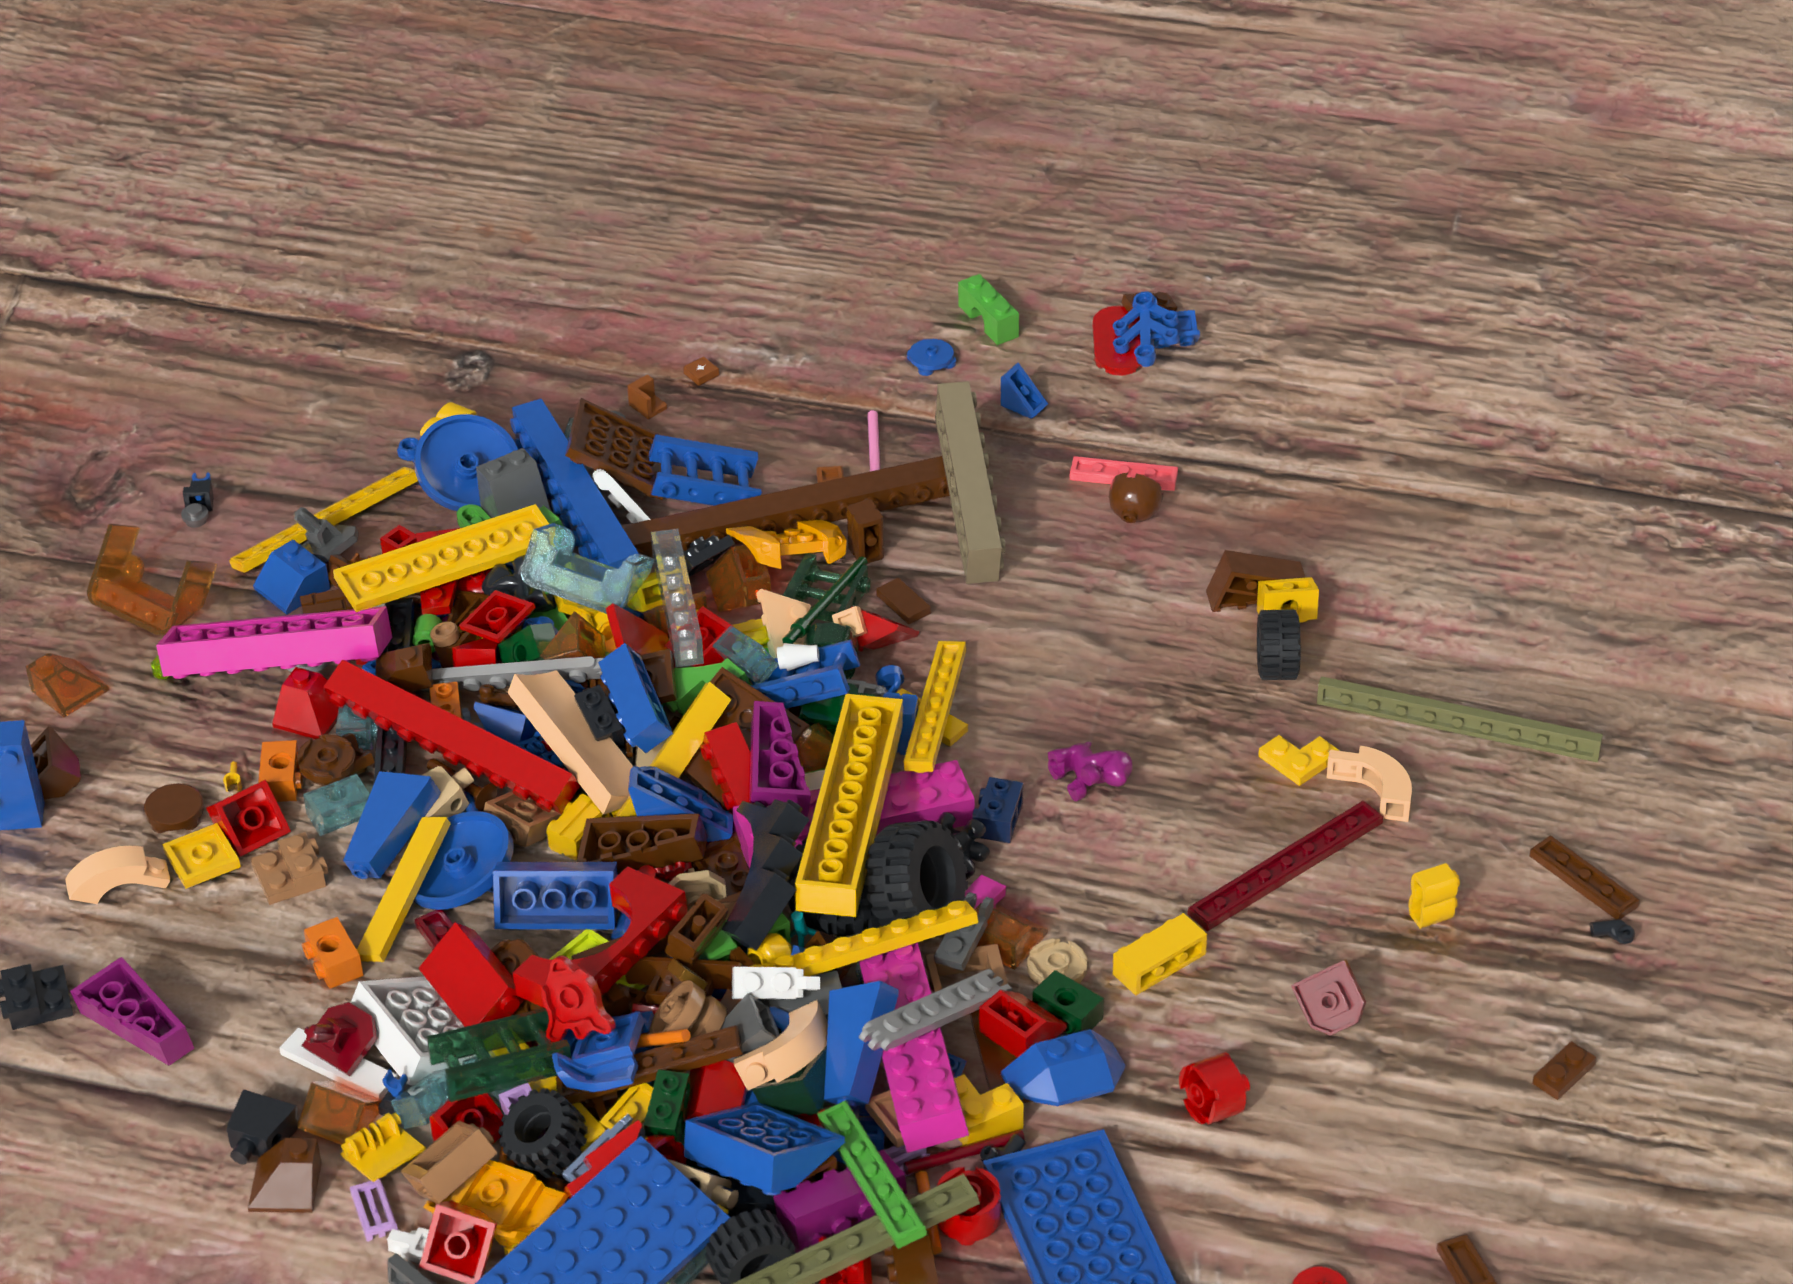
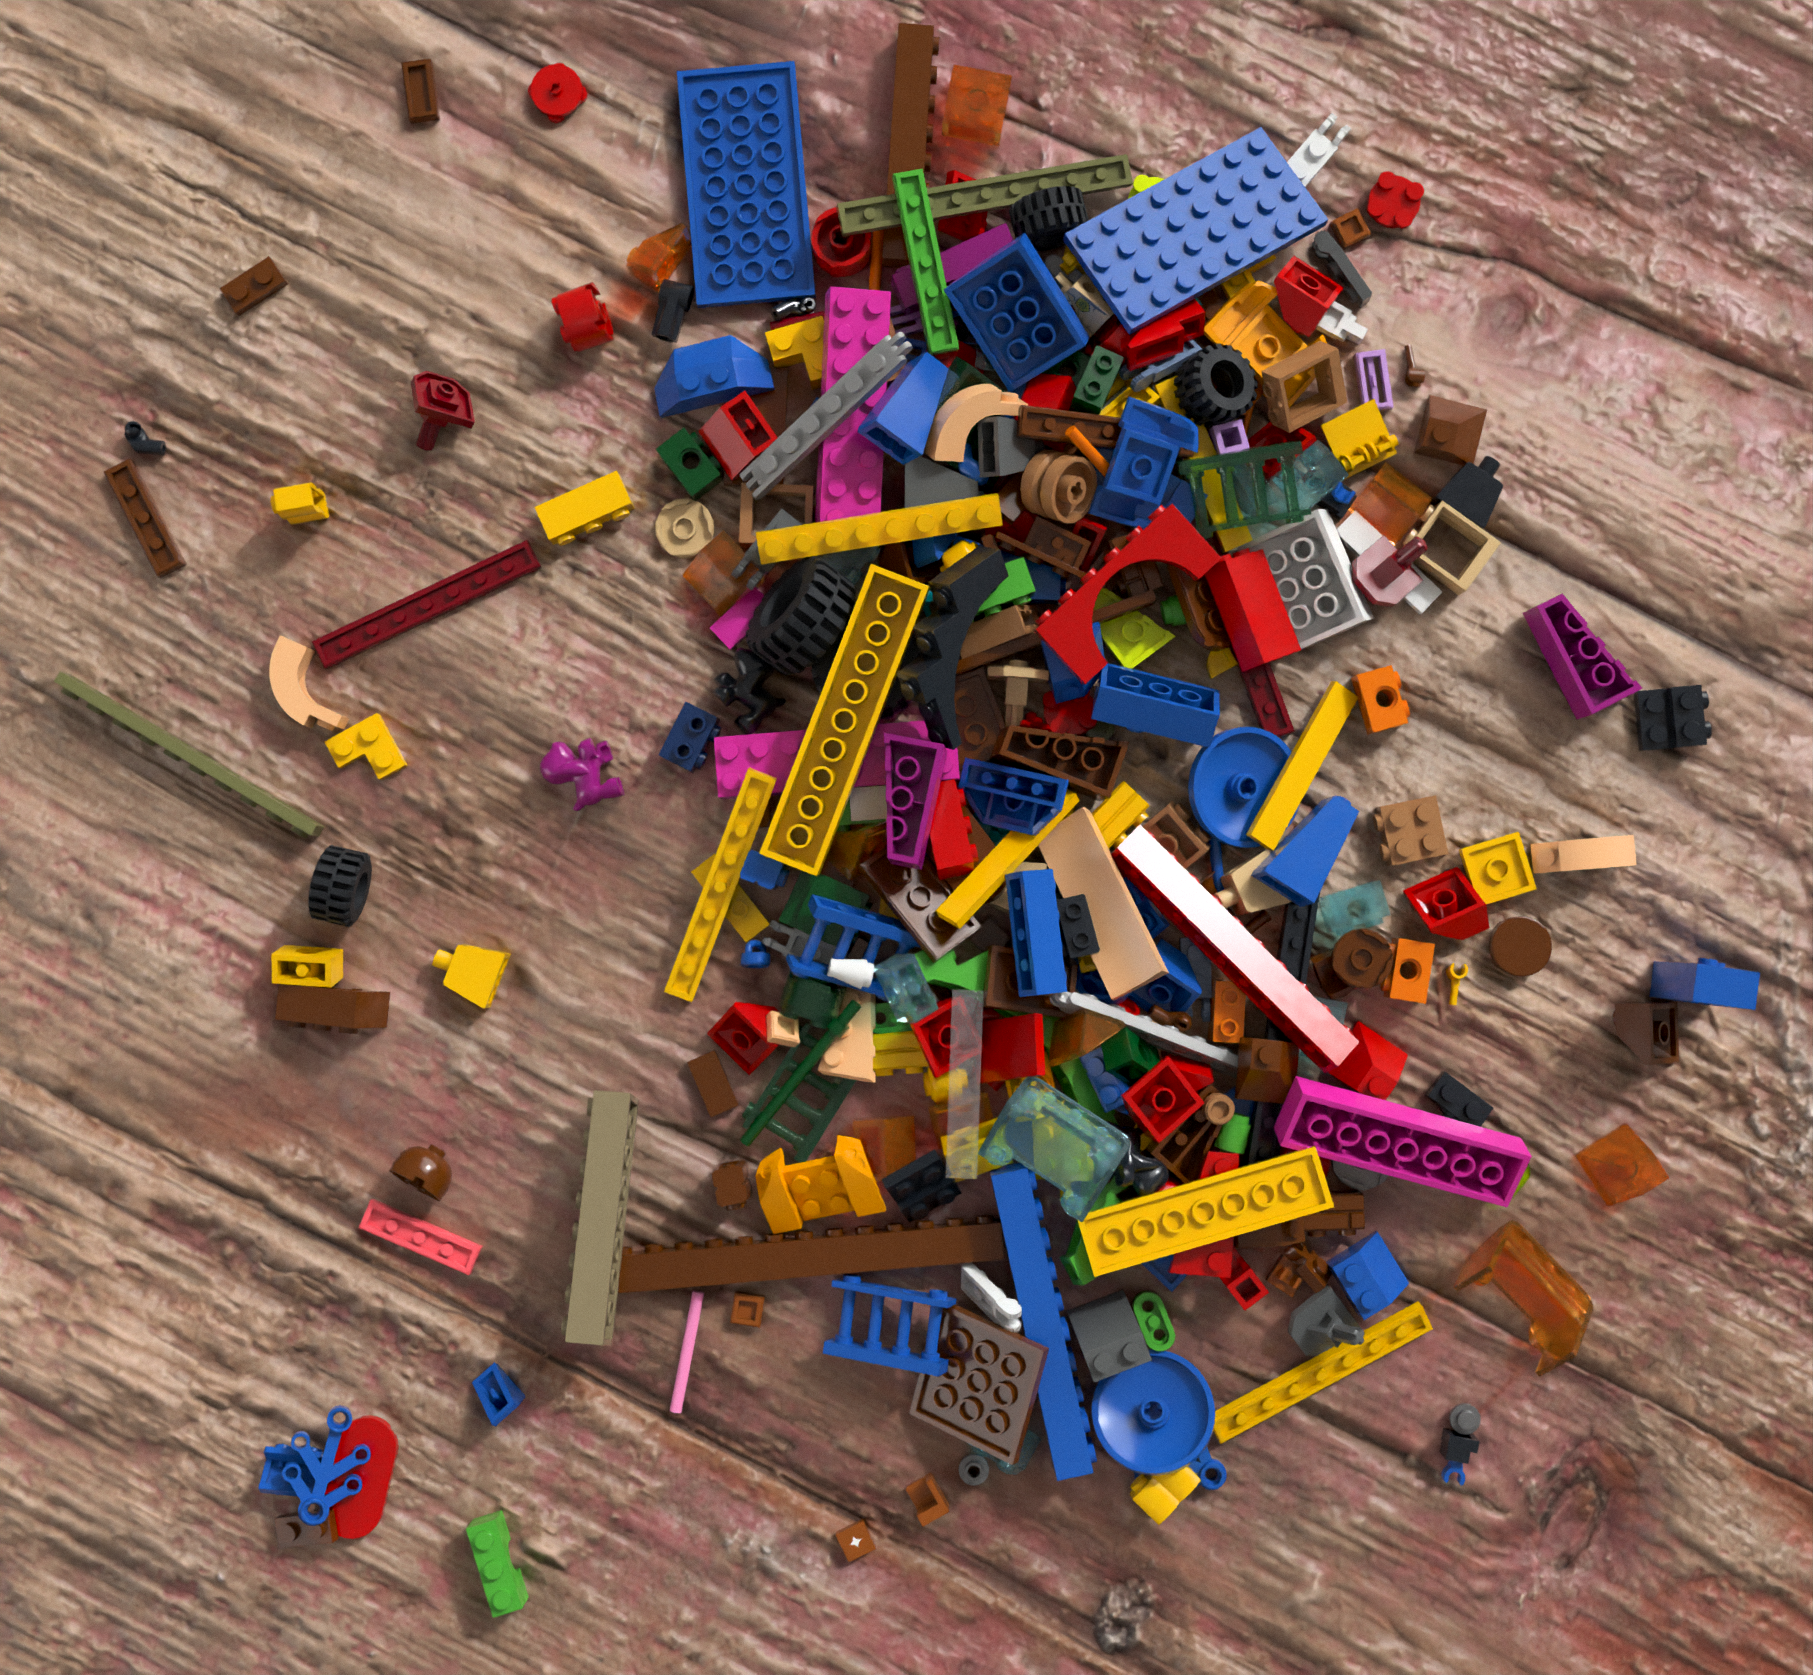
camera: 165 degrees left, 45 degrees up
red tile [541,956,616,1044] -> none
reddish brown brick [665,893,729,968] -> none
pearl gold tile [667,959,708,990] -> none
white hinge [732,967,820,1000] -> none
blue piece [907,339,956,376] -> none
none -> yellow torso [432,944,511,1009]
none -> clear orange slope [626,223,692,293]
none -> black piece [652,279,694,343]
none -> tan window [1402,500,1501,595]
none -> reddish brown hand [1404,345,1425,387]
none -> black plate [1425,1071,1494,1127]

